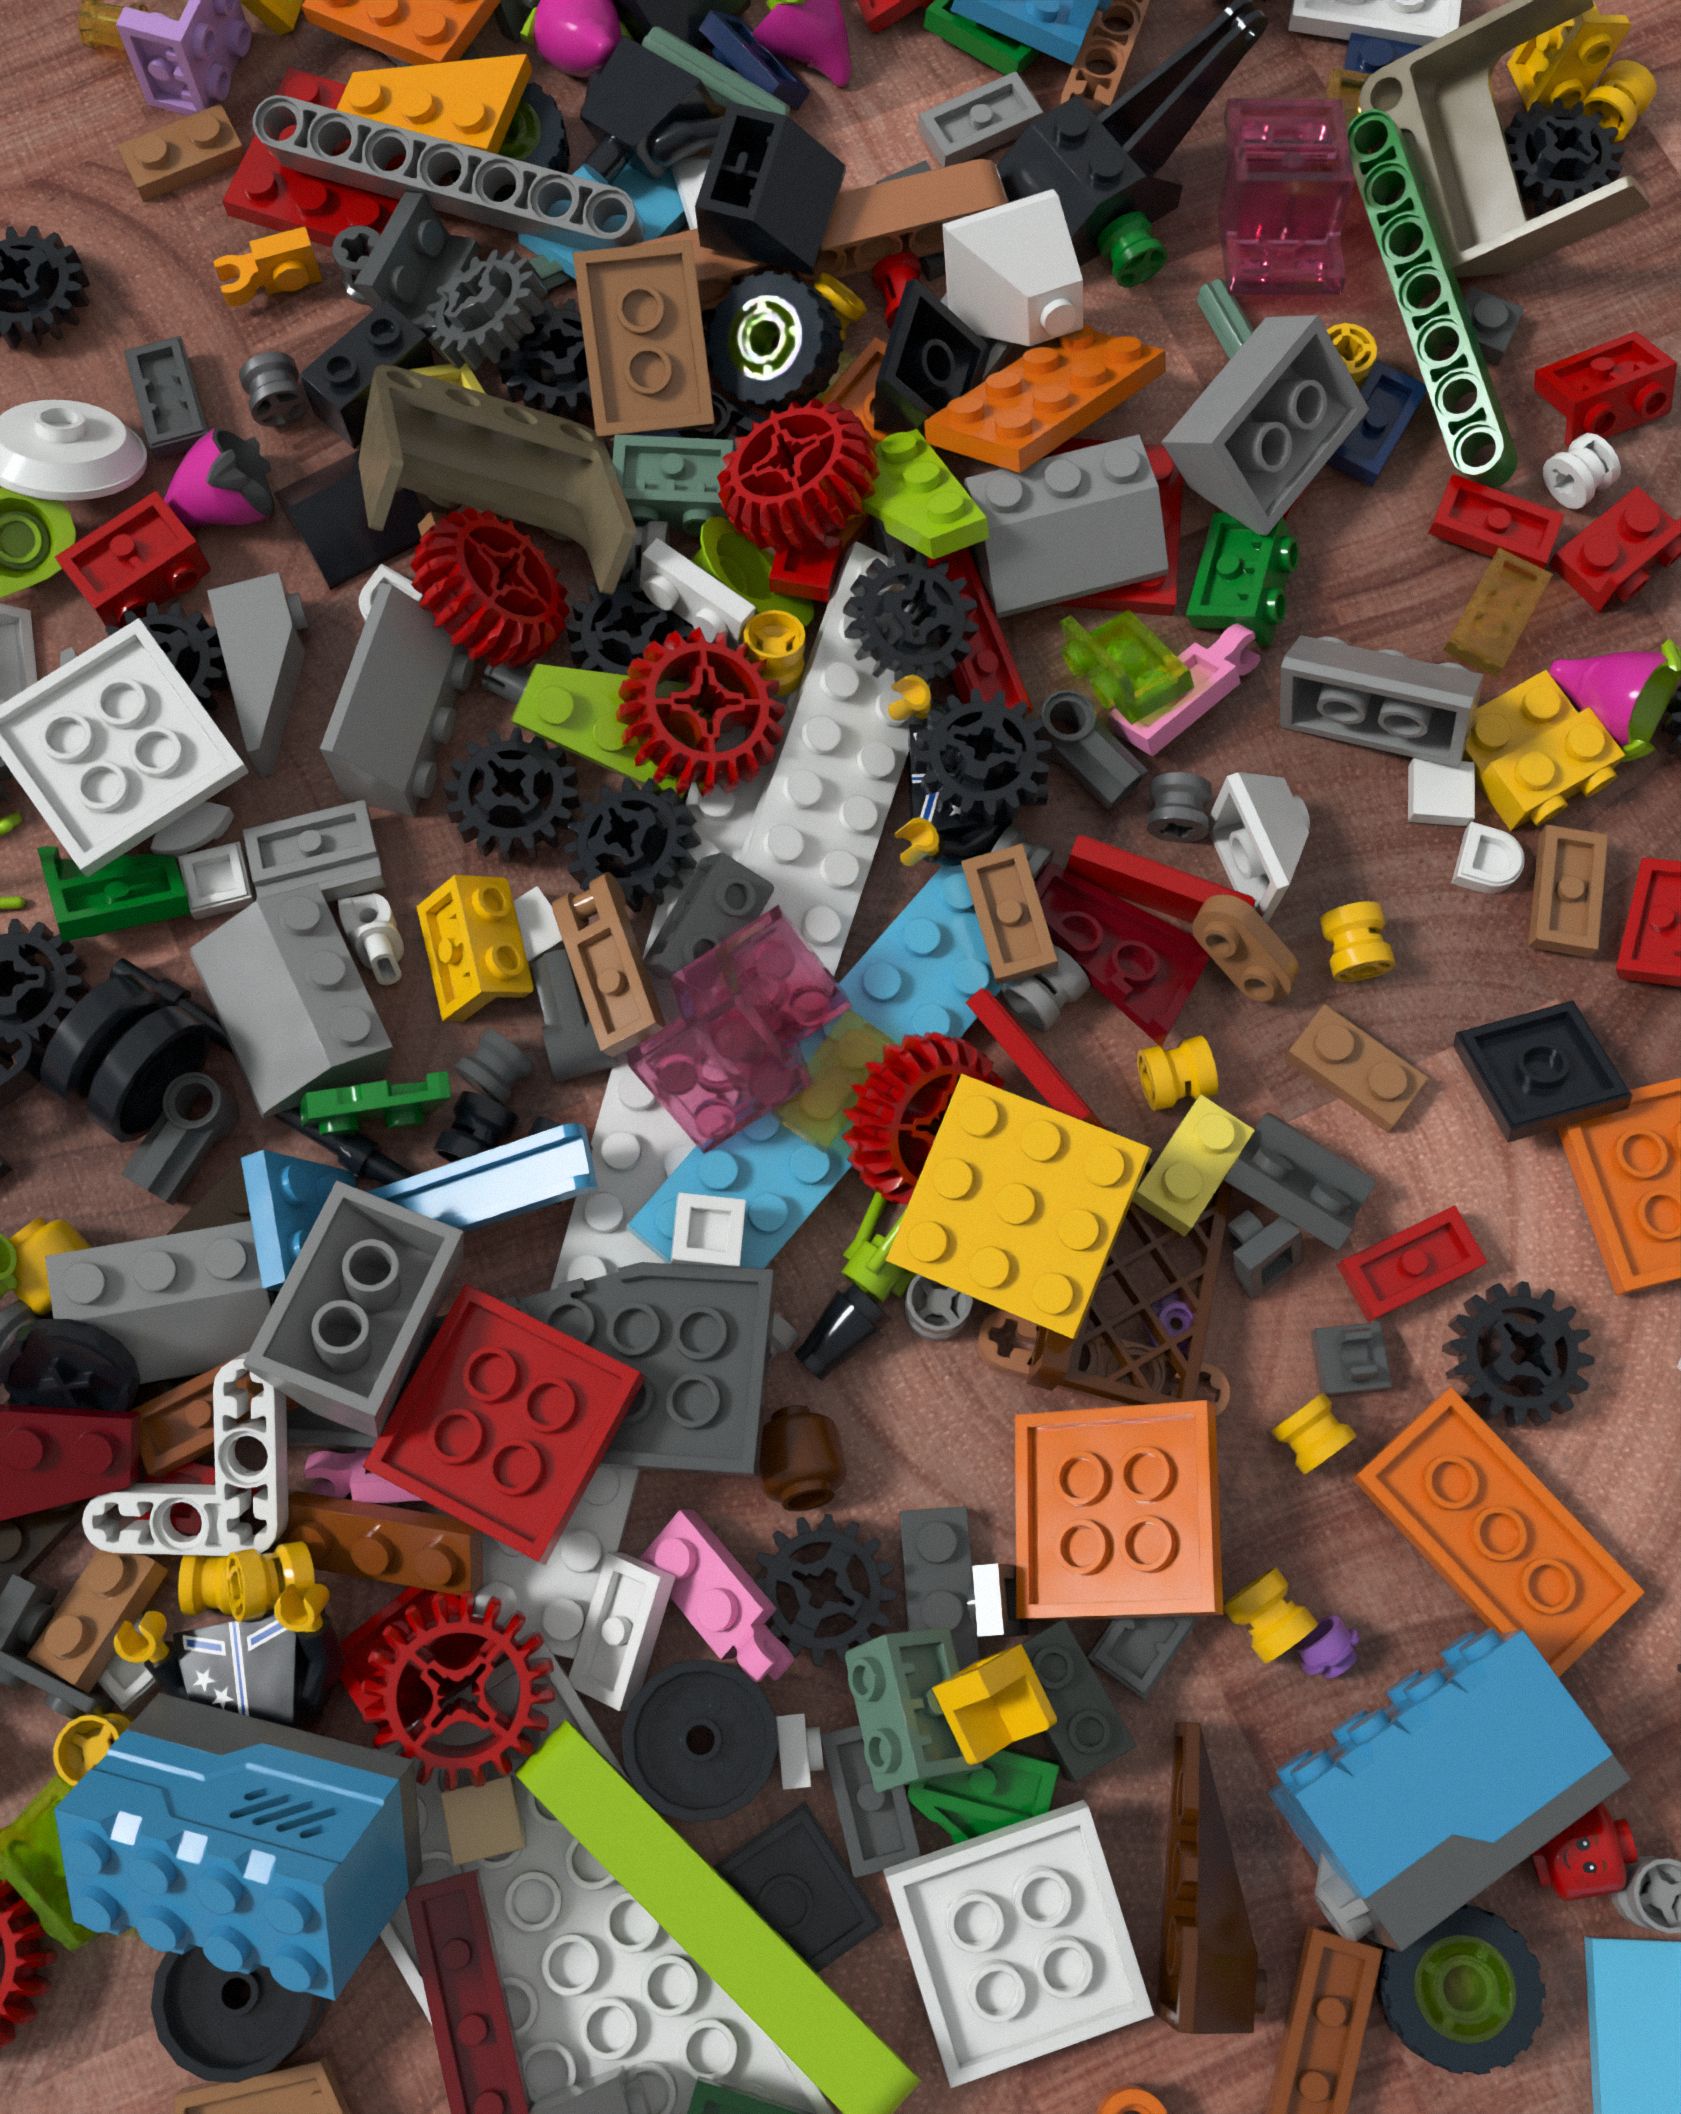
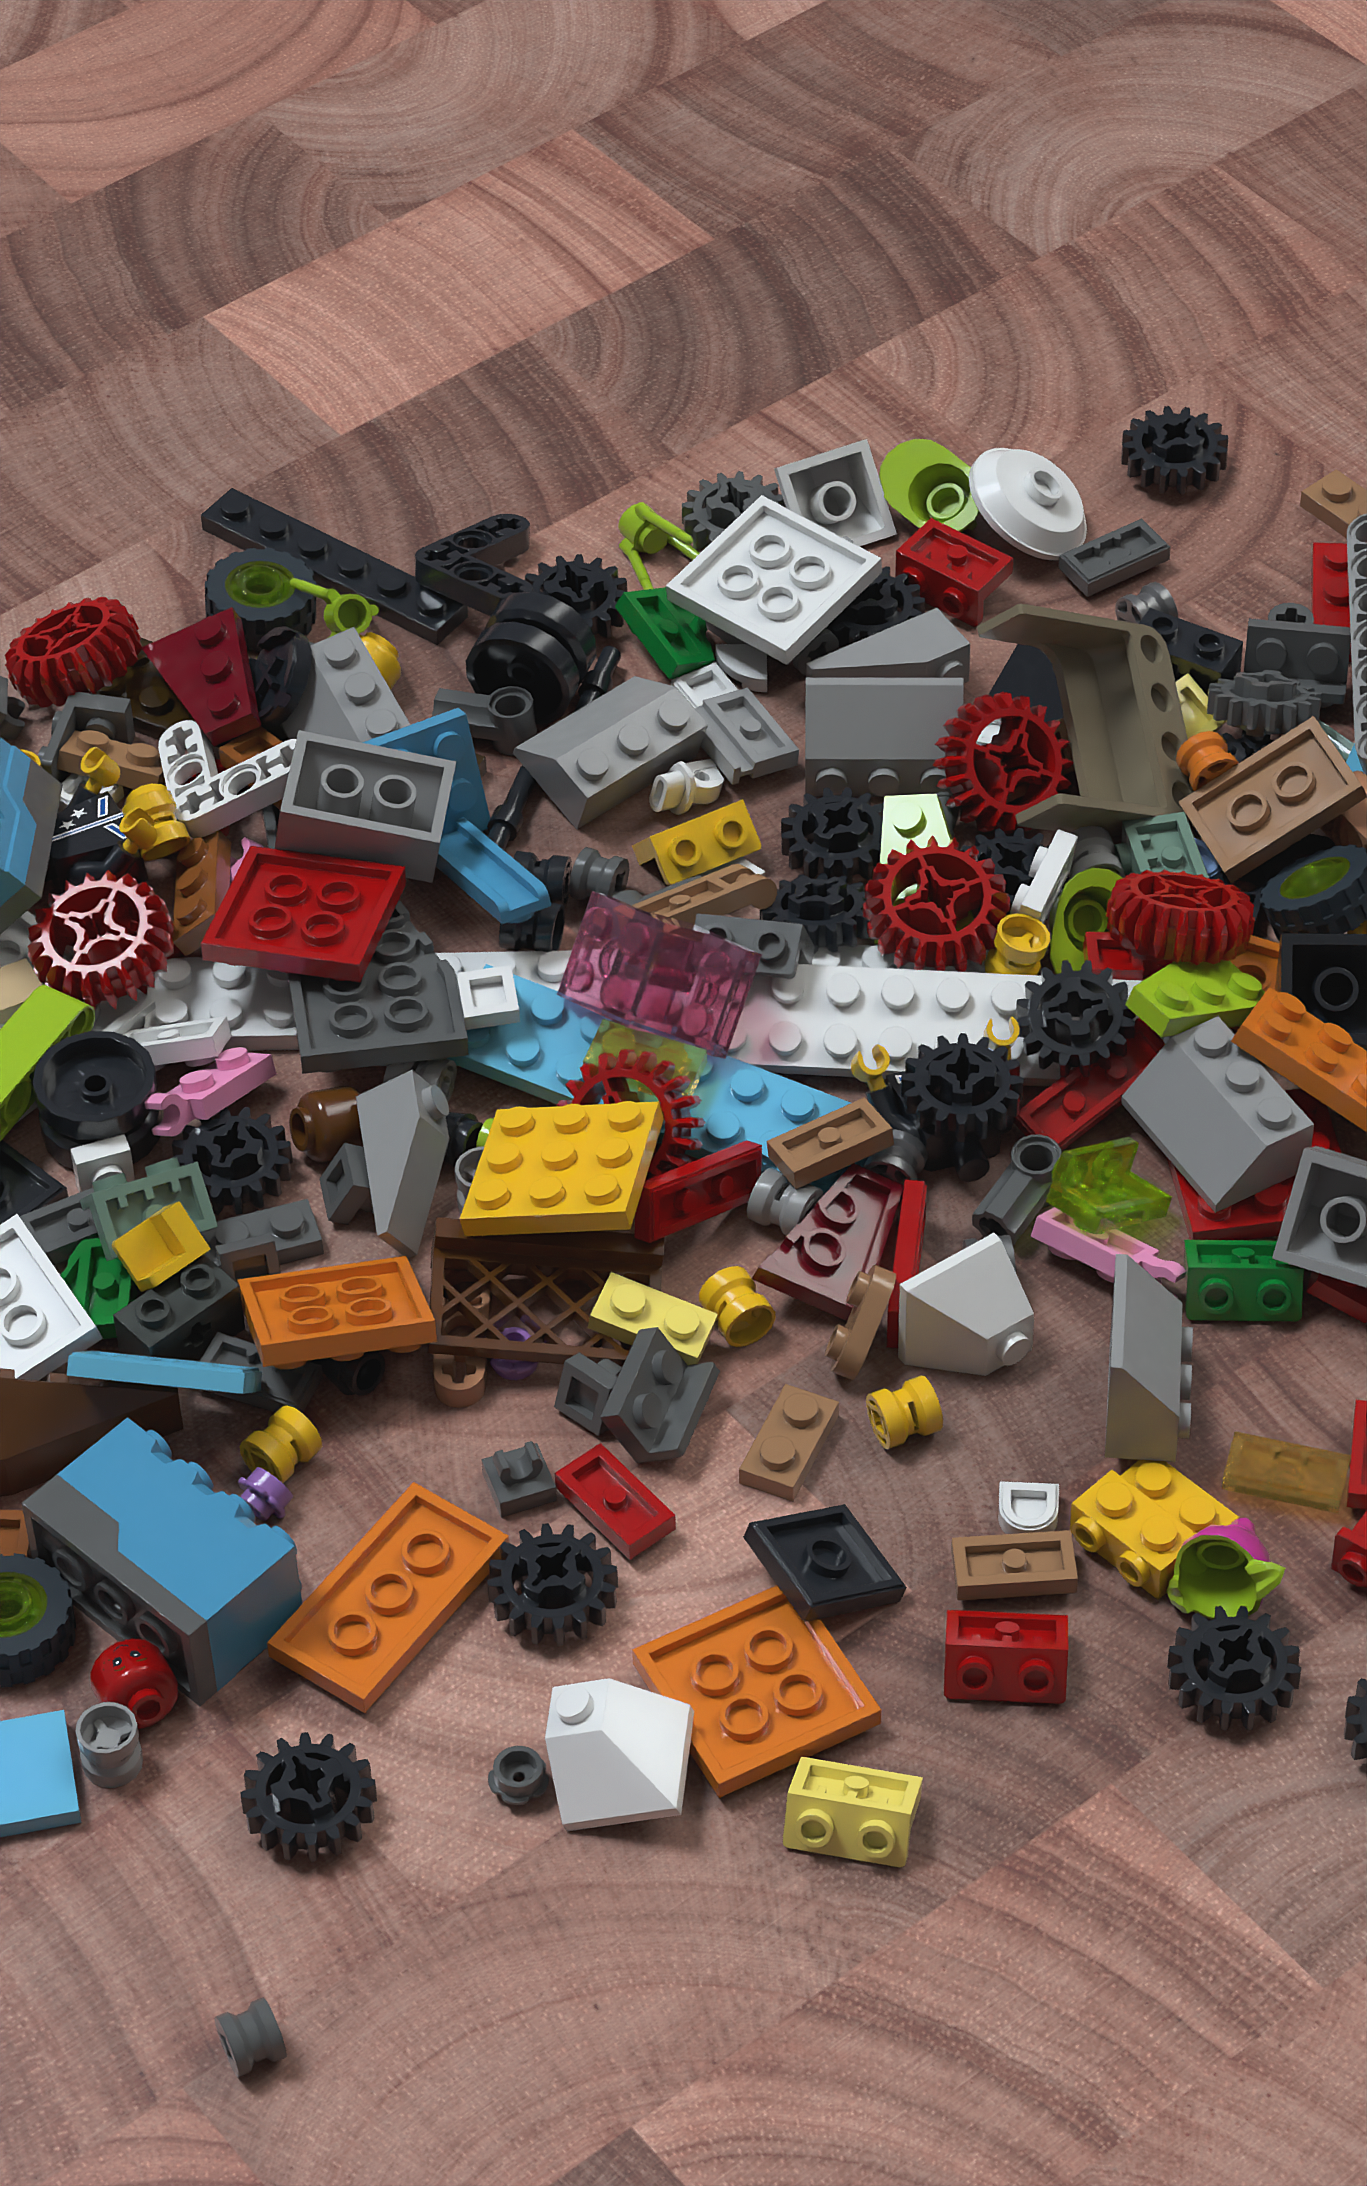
camera: 80 degrees right, 25 degrees down
hat [164,427,274,528] -> none
light orange plate [213,227,323,307] -> none
green wing [299,1071,451,1136] -> none
yellow wheel [1270,1392,1357,1475] -> none
white tile [1408,758,1475,826] -> none
none -> medium azure tile [66,1351,262,1394]
none -> dark grey tile [319,1143,374,1225]
none -> light grey slope [356,1070,449,1258]
none -> orange wheel [1176,731,1239,791]

